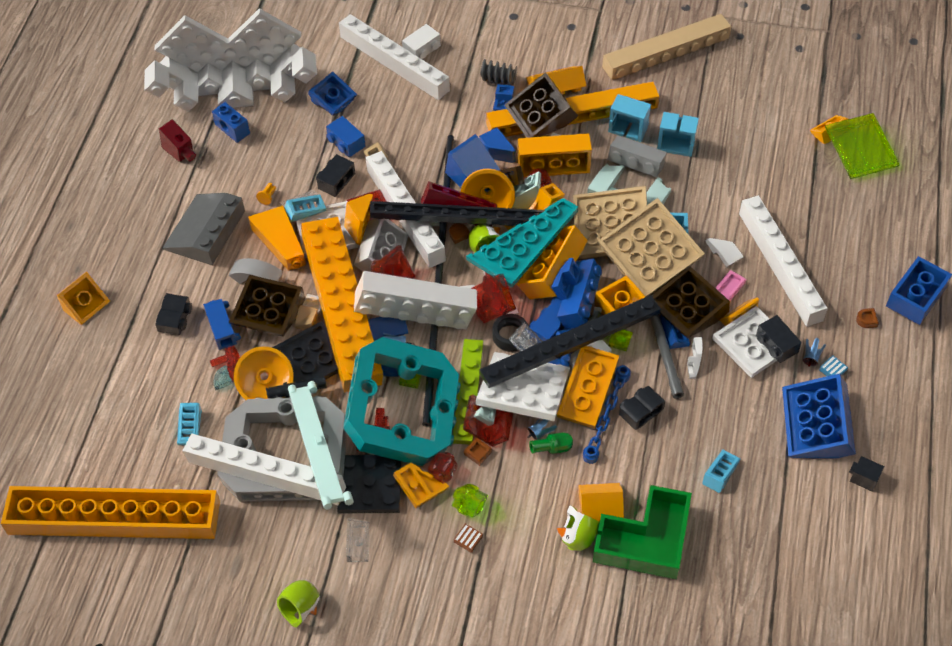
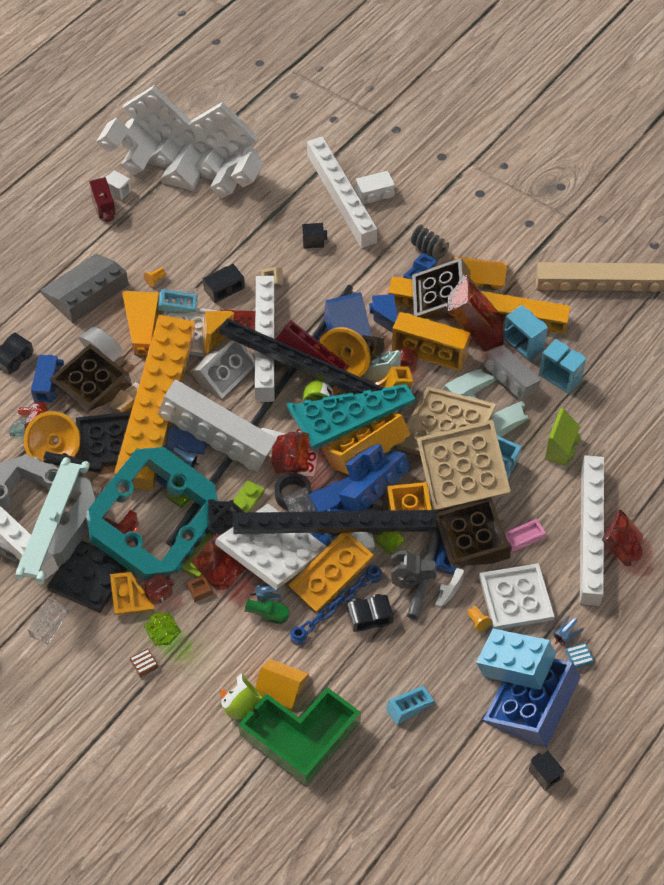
camera: 25 degrees right, 0 degrees up
blue brick [212,102,250,143] -> none
blue slope [308,72,357,115] -> none
blue brick [326,116,366,157] -> none
clear red slope [371,245,416,279] -> none
dark orange tile [449,223,470,244] -> none
light aqua tile [474,406,496,426] -> none
white slope [706,238,743,267] -> none
light orange slope [720,297,759,326] -> none
black brick [756,315,802,363] -> none
dark orange tile [856,308,879,328] -> none
none -> white brick [106,170,132,200]
none -> black slope [207,499,244,539]
none -> black brick [302,223,328,249]
none -> dark grey hinge [391,551,437,588]
none -> clear red slope [446,275,504,352]
none -> light orange piece [467,606,492,632]
none -> medium azure brick [476,629,556,690]
none -> lime slope [545,408,582,466]
none -> clear red slope [602,509,644,566]

